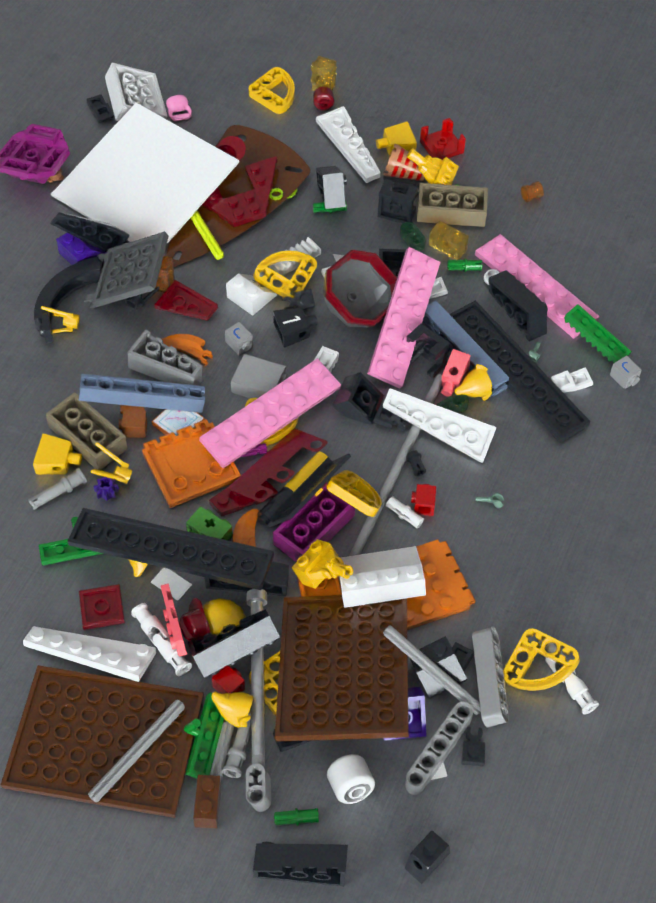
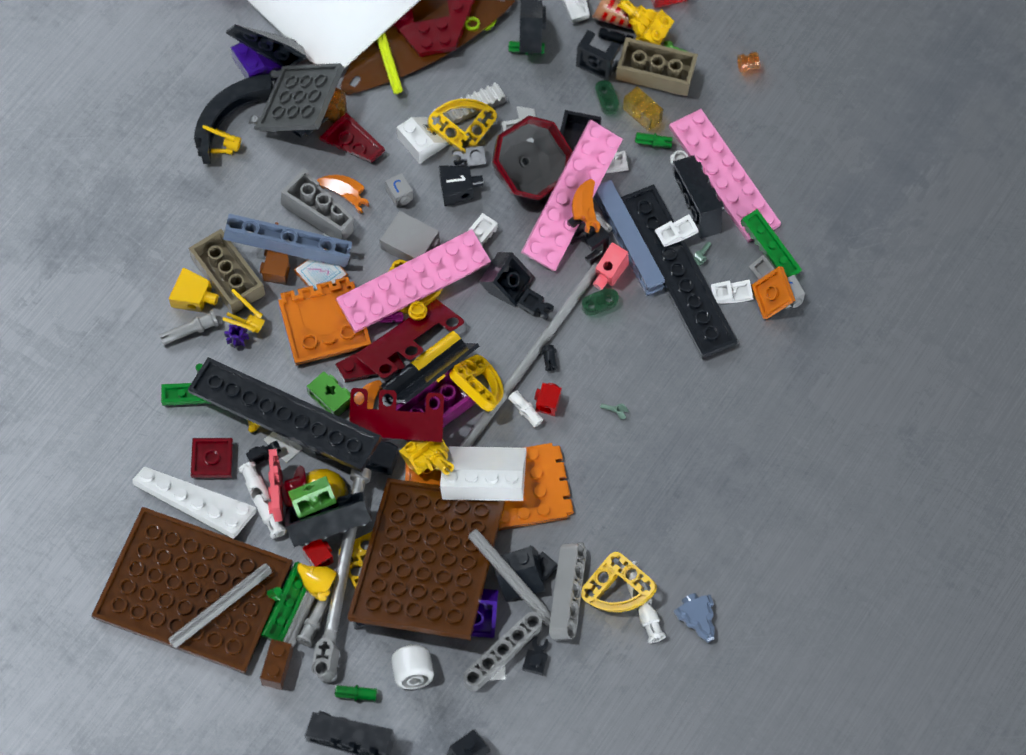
camera: 10 degrees right, 10 degrees up
white wing [383,388,496,463] -> none
yellow hat [455,364,492,401] -> none
none -> black plate [246,440,281,465]
none -> bright green brick [288,476,337,518]
none -> dark red piece [350,388,444,442]
none -> yellow plate [408,301,427,320]
none -> orange piece [572,179,600,233]
none -> white slope [655,214,699,247]
none -> sand blue rock [673,593,714,643]
none -> light grey plate [749,254,776,279]
none -> orange tile [751,266,796,319]

